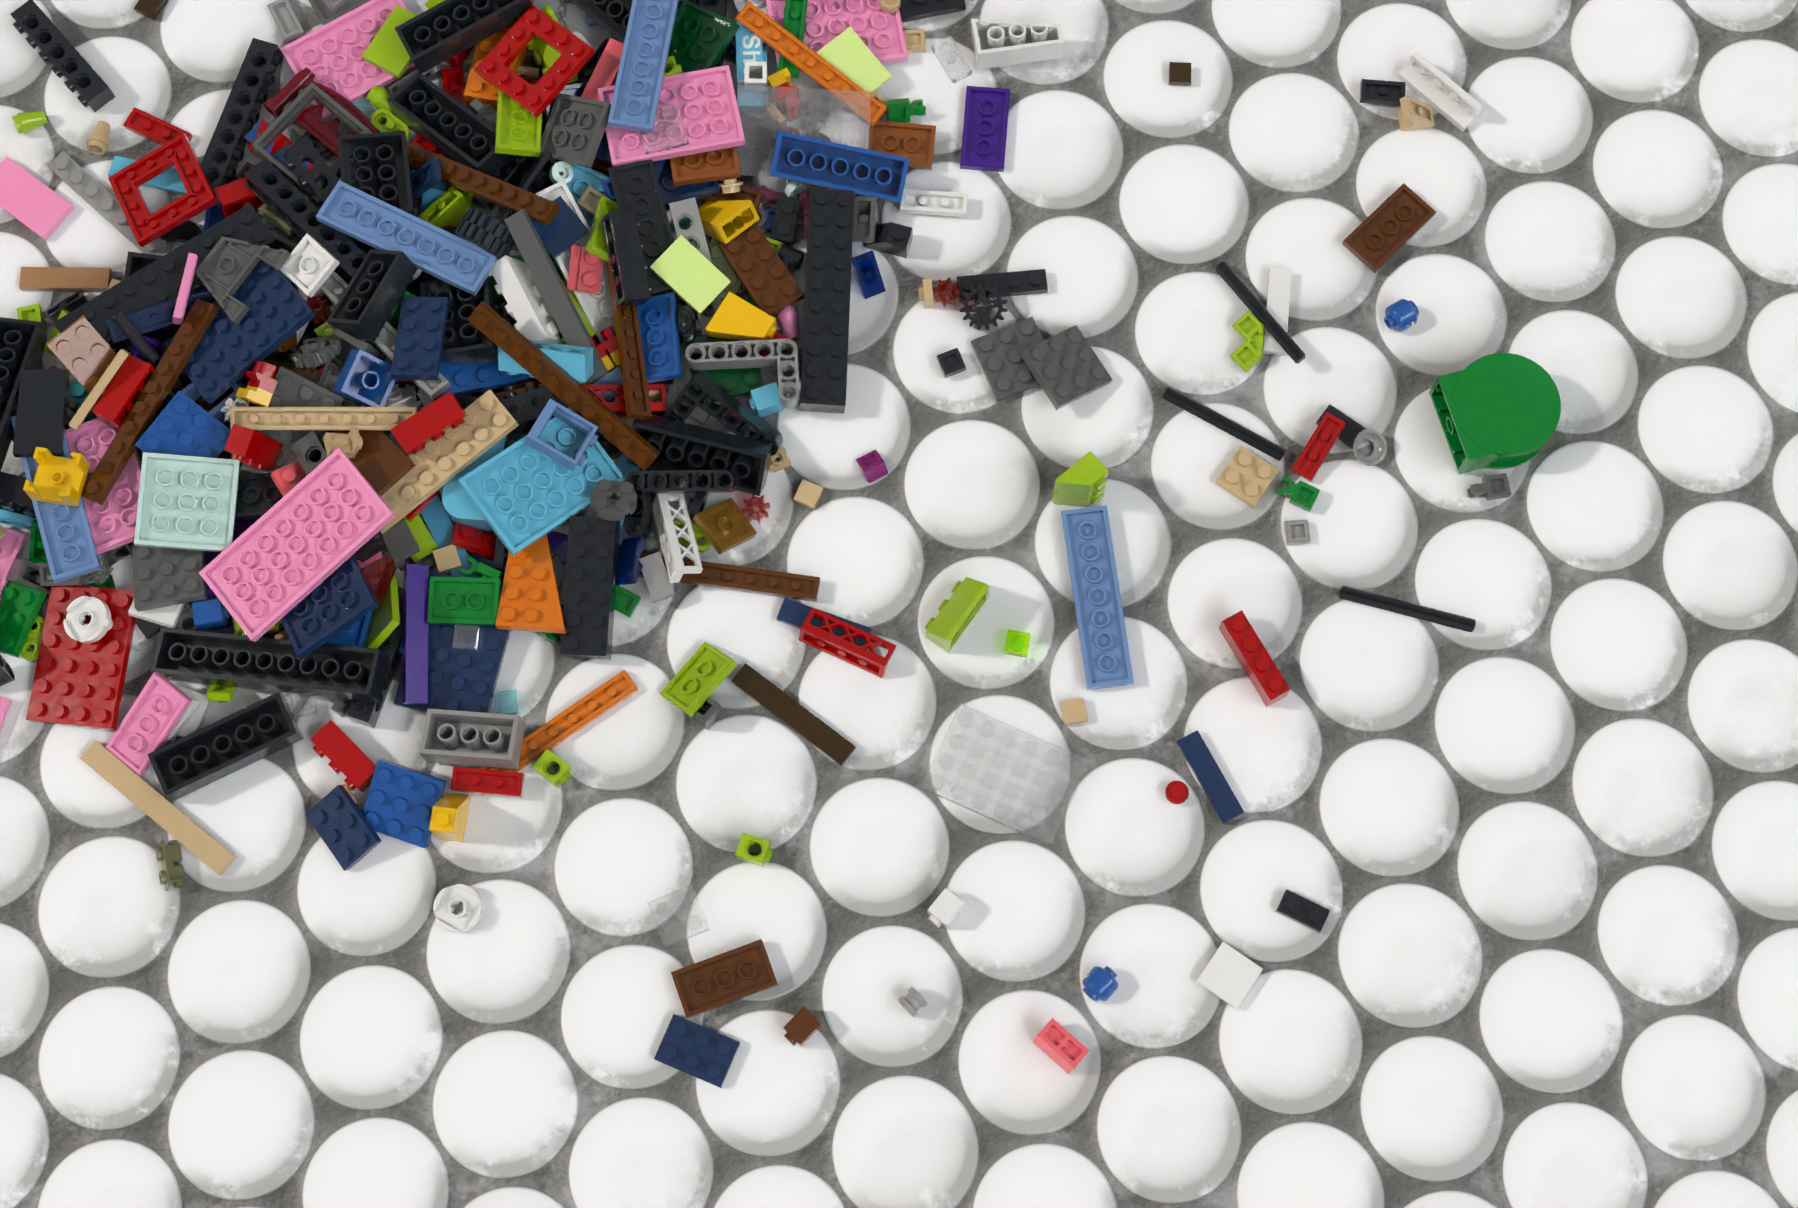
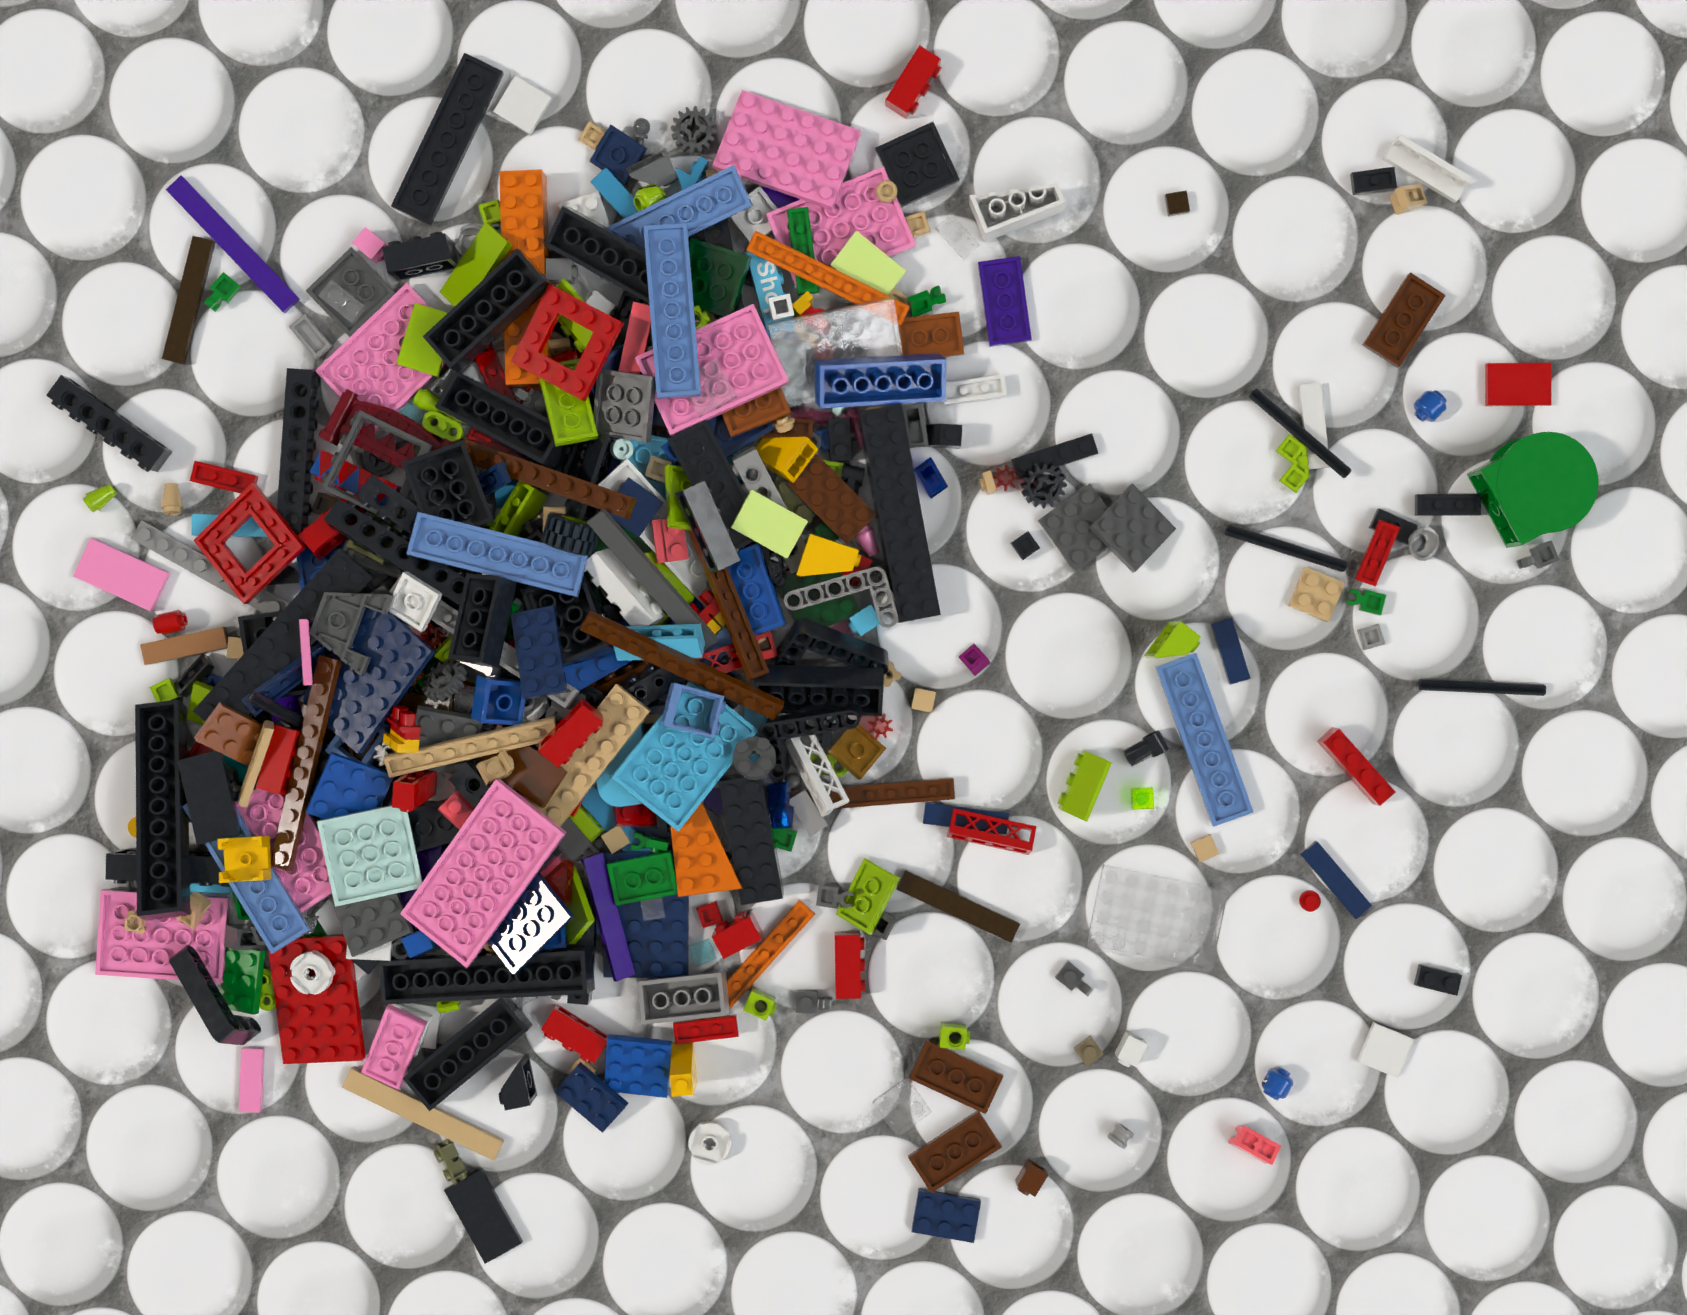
camera: 15 degrees left, 15 degrees up
none -> red brick [152,610,188,635]
none -> black tile [444,1168,523,1264]
none -> black slope [499,1054,537,1111]
none -> red tile [696,900,723,928]
none -> red brick [711,910,763,959]
none -> dark grey plate [796,990,832,1013]
none -> dark grey plate [816,884,855,909]
none -> red brick [835,931,865,999]
none -> reddish brown plate [909,1039,1004,1114]
none -> dark grey plate [1055,960,1093,996]
none -> dark tan plate [1074,1035,1104,1066]
none -> black piece [1123,730,1169,766]
none -> dark blue tile [1211,618,1251,685]
none -> black plate [1415,494,1481,516]
none -> red tile [1485,363,1551,406]

